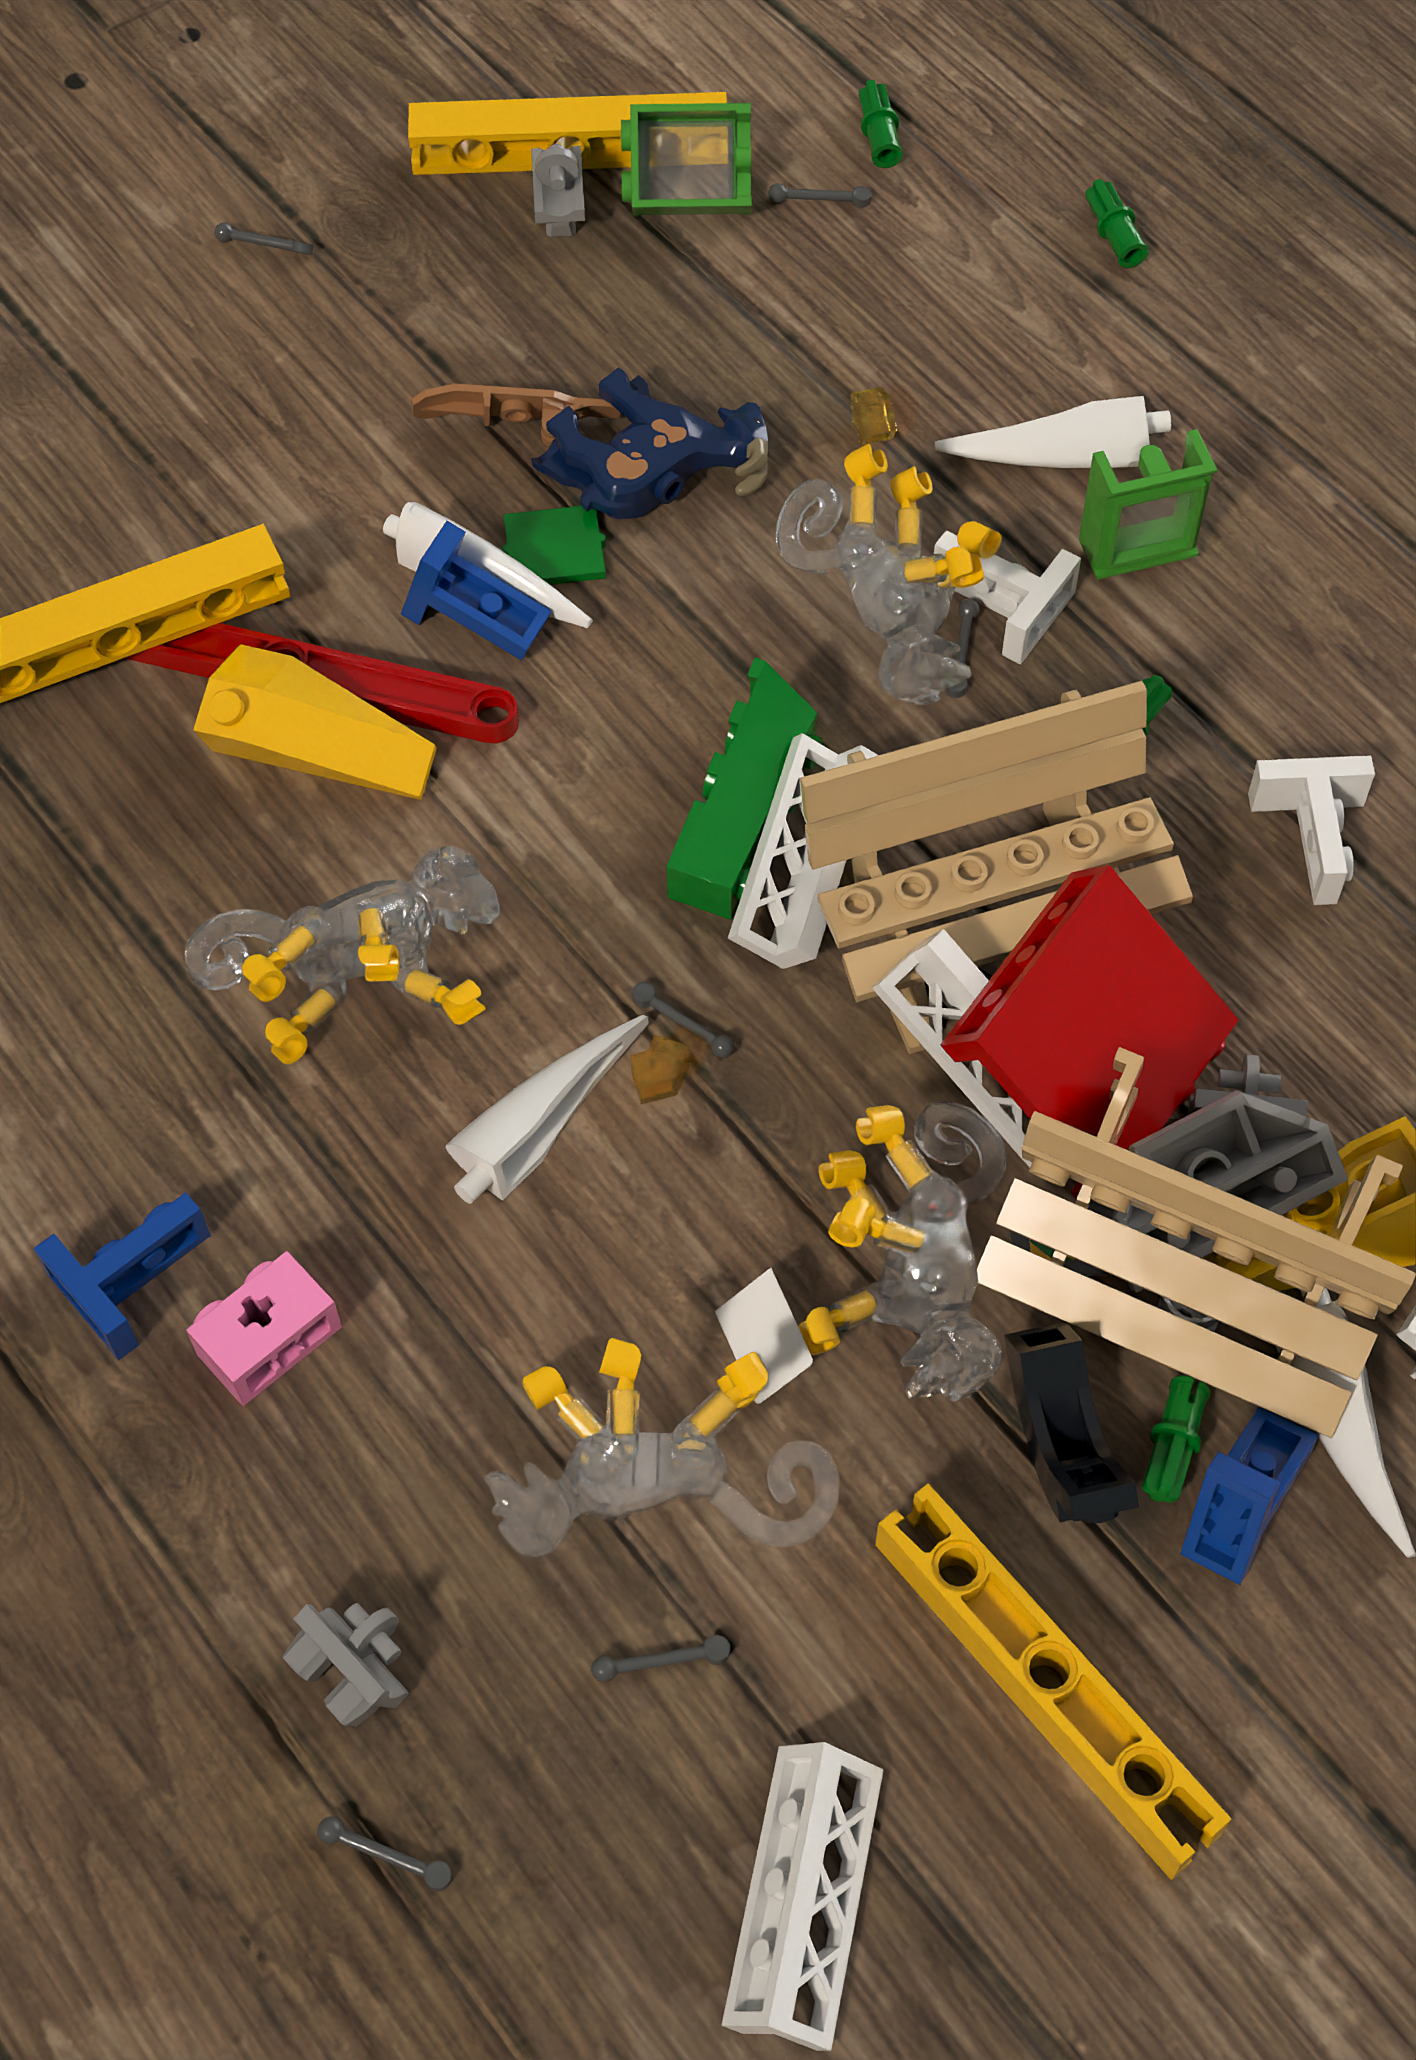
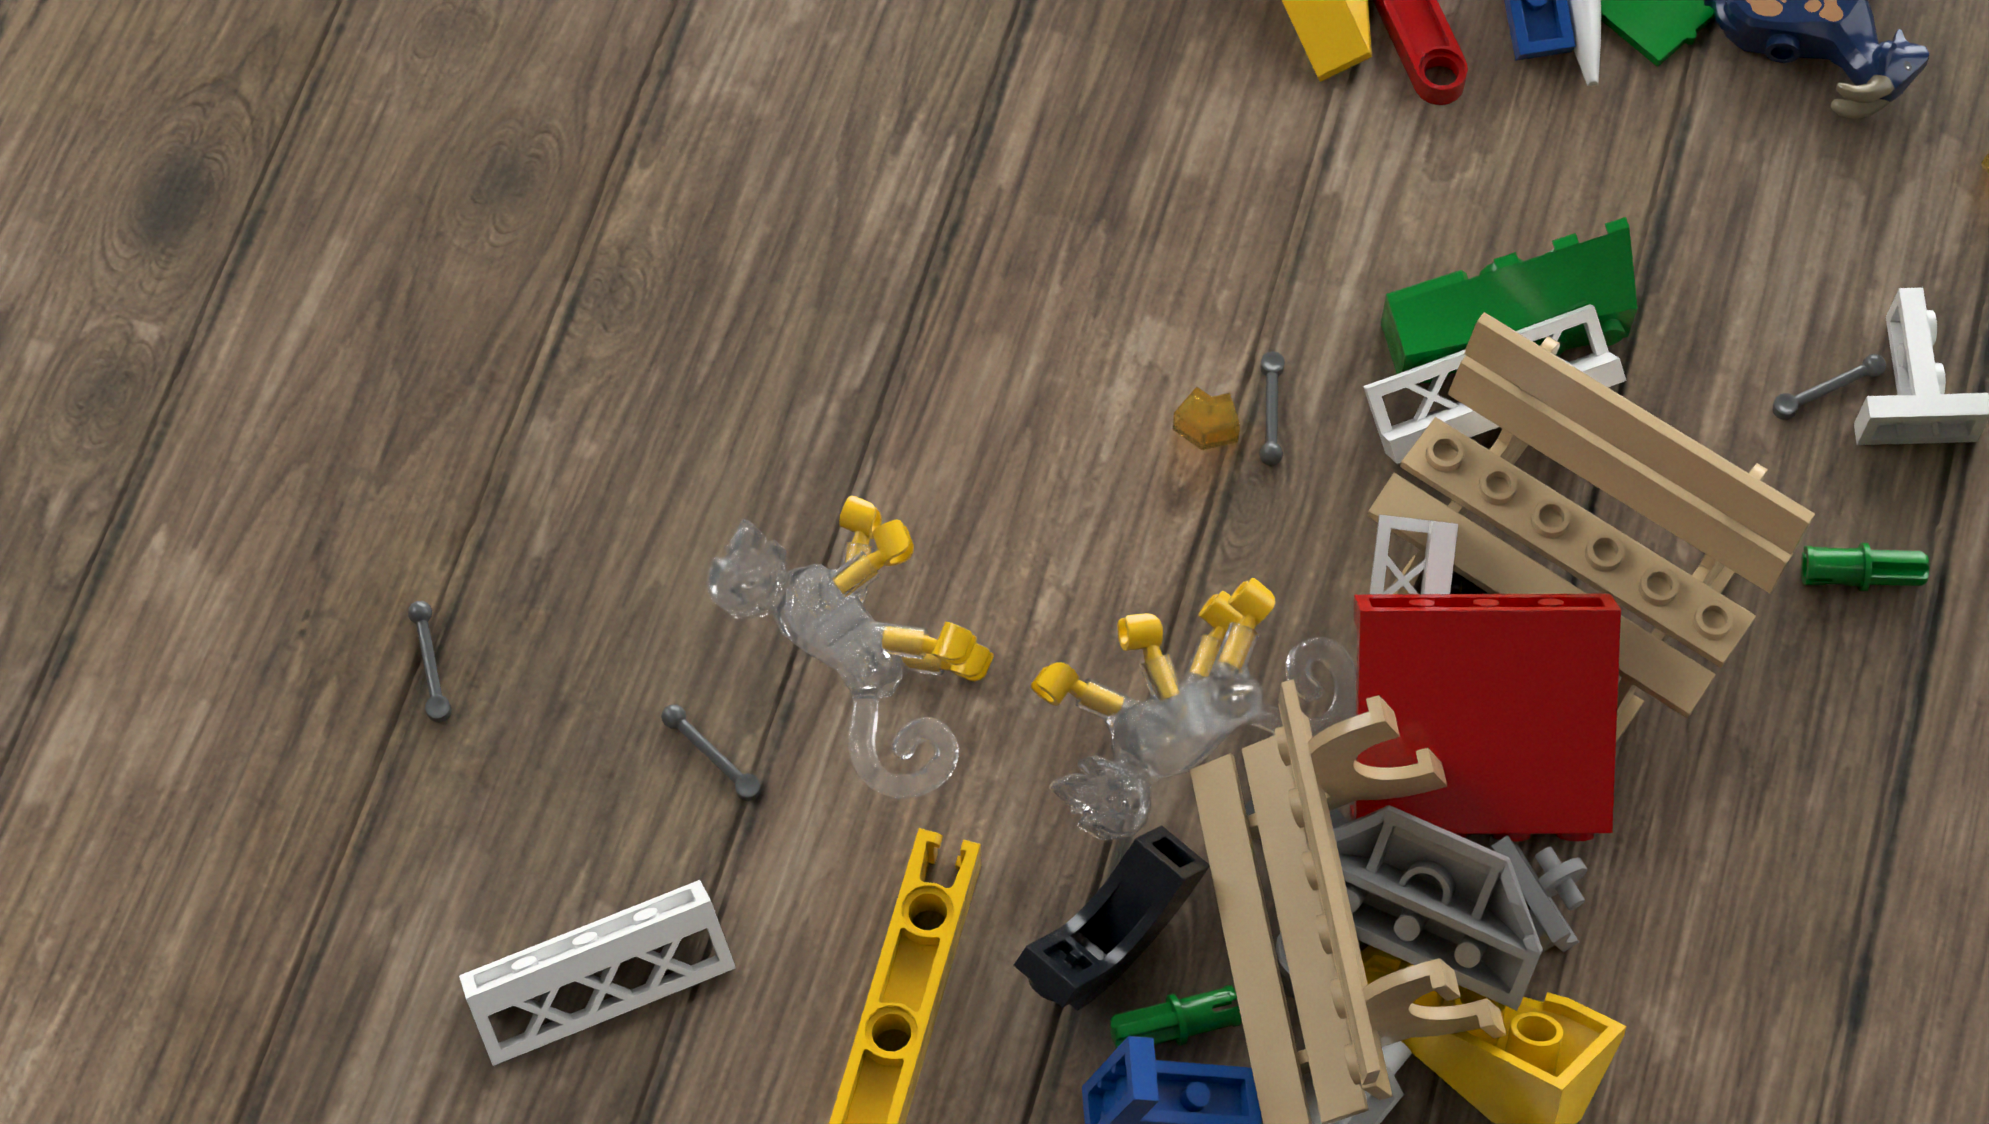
camera: 55 degrees right, 5 degrees up
blue bracket [33,1192,211,1361] -> none
clear animal [184,846,500,1064] -> none
bright pink brick [186,1251,342,1407] -> none
light grey hips [283,1603,410,1727] -> none
white piece [446,1015,649,1204] -> none
white sticker [715,1268,813,1404] -> none
clear animal [775,444,1002,705] -> none
white bracket [1248,756,1375,905] -> none

